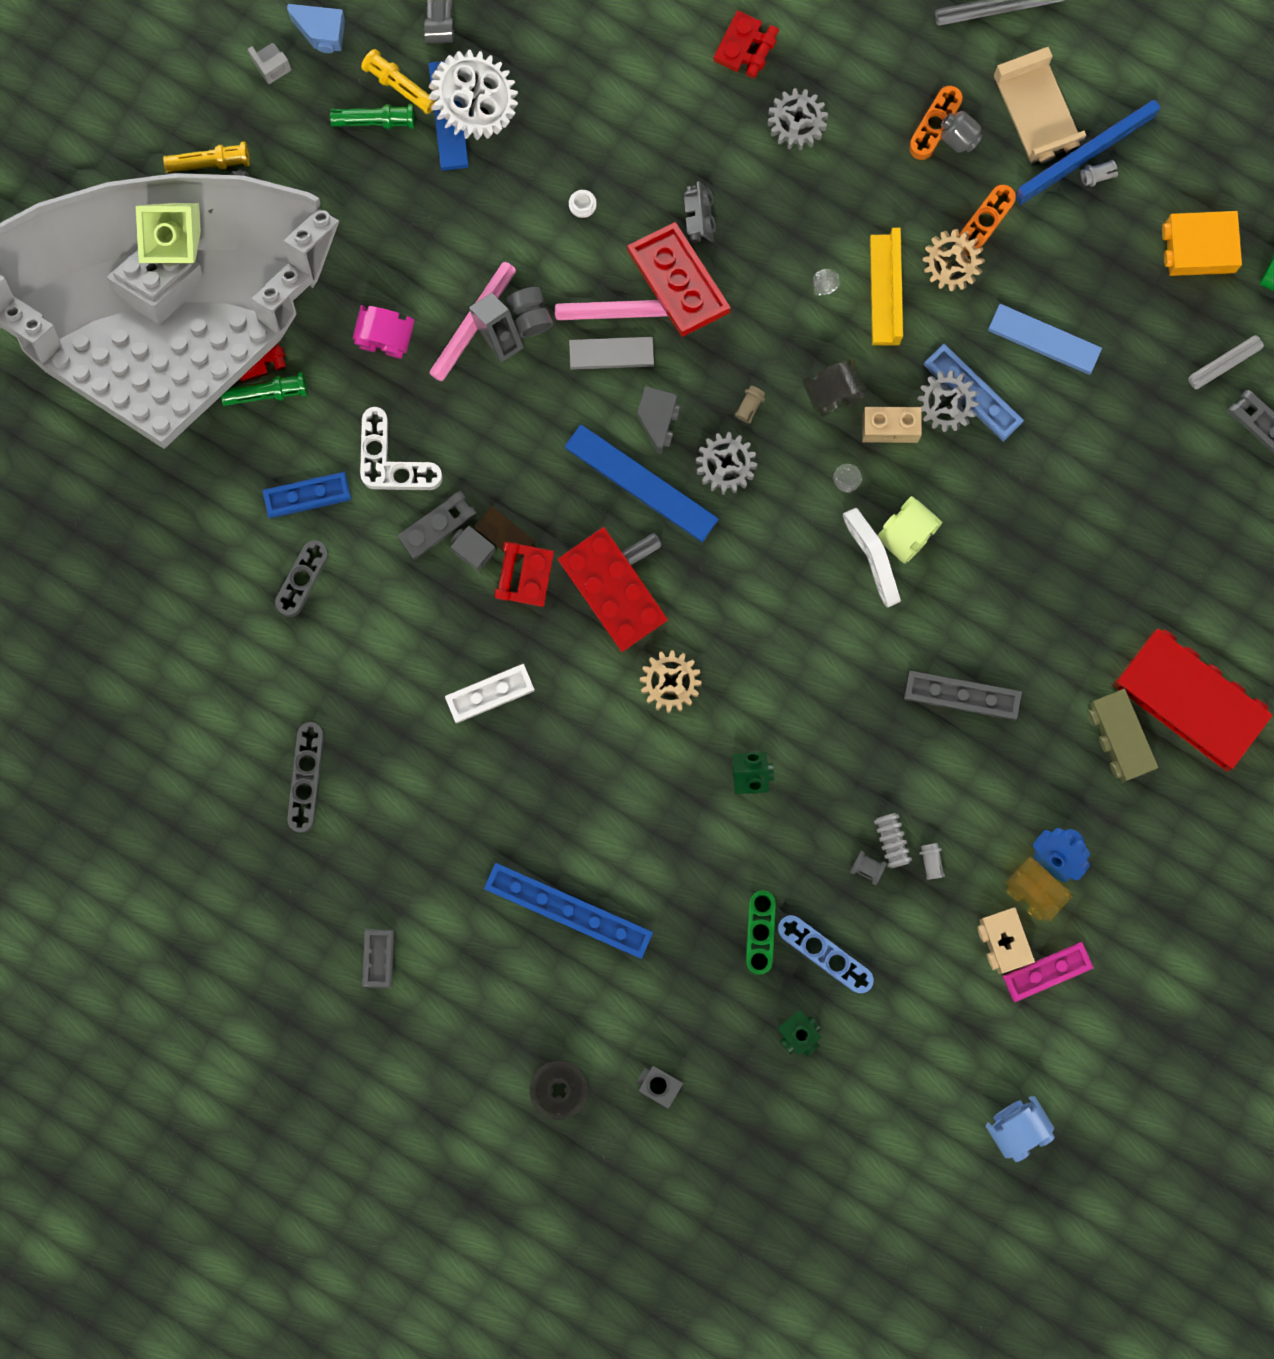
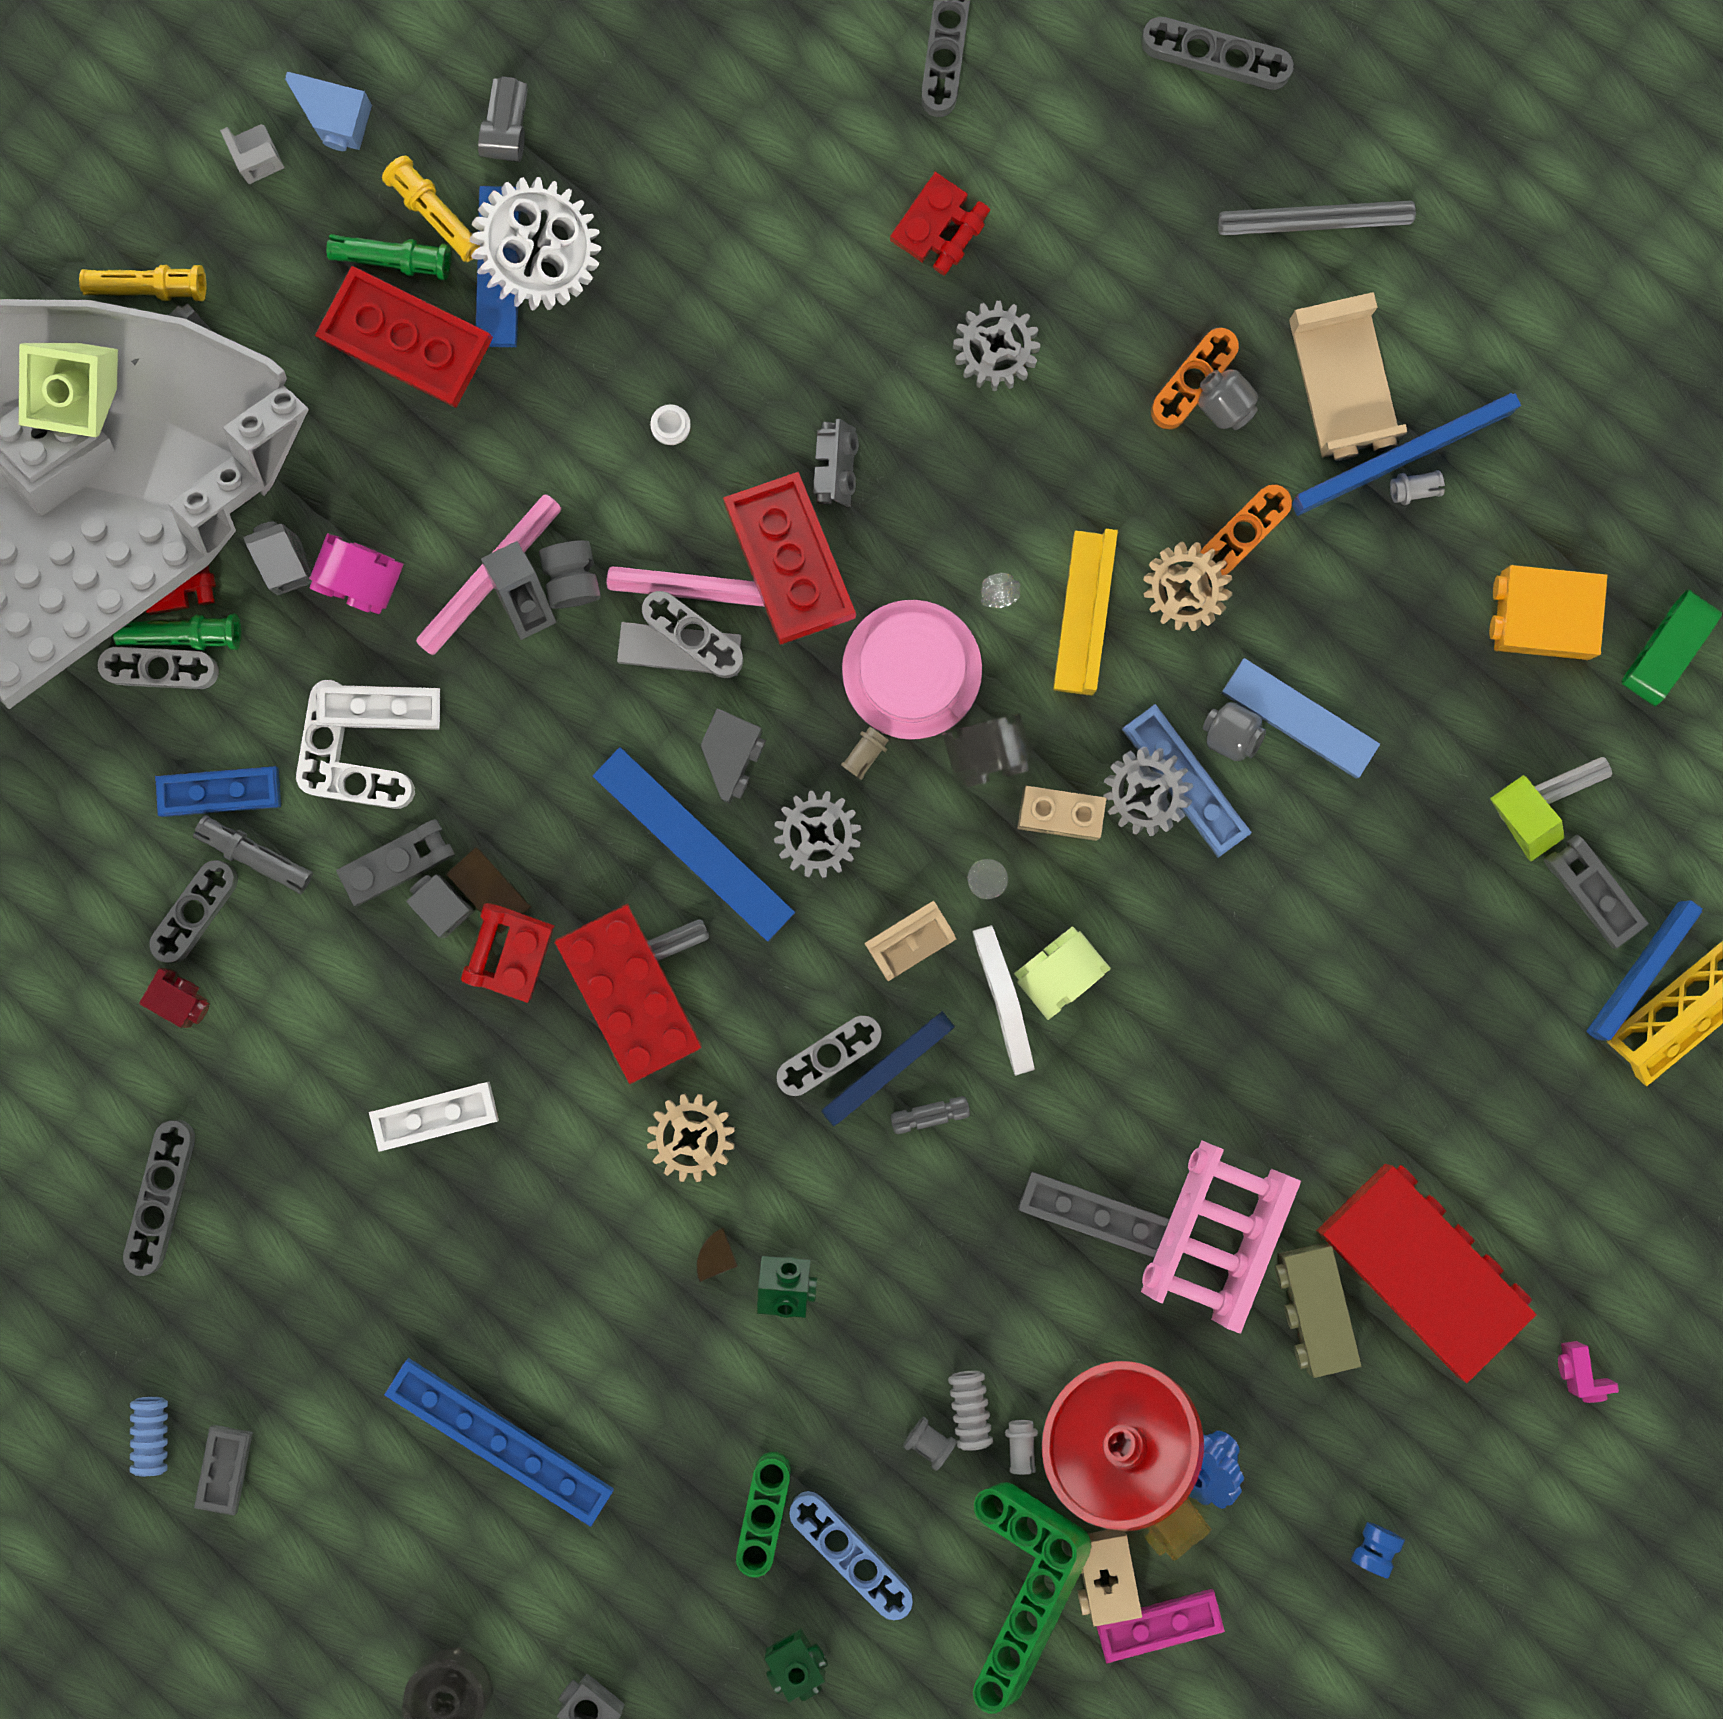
camera: 10 degrees right, 5 degrees up
none -> light grey beam [98,647,219,689]
none -> medium blue piece [130,1397,168,1476]
none -> dark red brick [139,968,210,1028]
none -> dark grey pin [193,815,313,895]
none -> slope [243,522,312,595]
none -> red plate [315,266,493,408]
none -> white tile [316,685,440,730]
none -> light grey beam [642,591,744,678]
none -> dark brown tile [697,1228,738,1282]
none -> light grey beam [777,1015,881,1096]
none -> dark blue beam [821,1011,955,1127]
none -> bright pink piece [842,600,982,739]
none -> tan hinge [865,901,956,981]
none -> dark grey axle [891,1096,970,1134]
none -> green beam [973,1482,1092,1714]
none -> red dish [1042,1361,1204,1531]
none -> bright pink fence [1141,1140,1301,1334]
none -> dark grey head [1203,702,1266,762]
none -> blue wheel [1351,1522,1405,1579]
none -> lime slope [1490,775,1564,861]

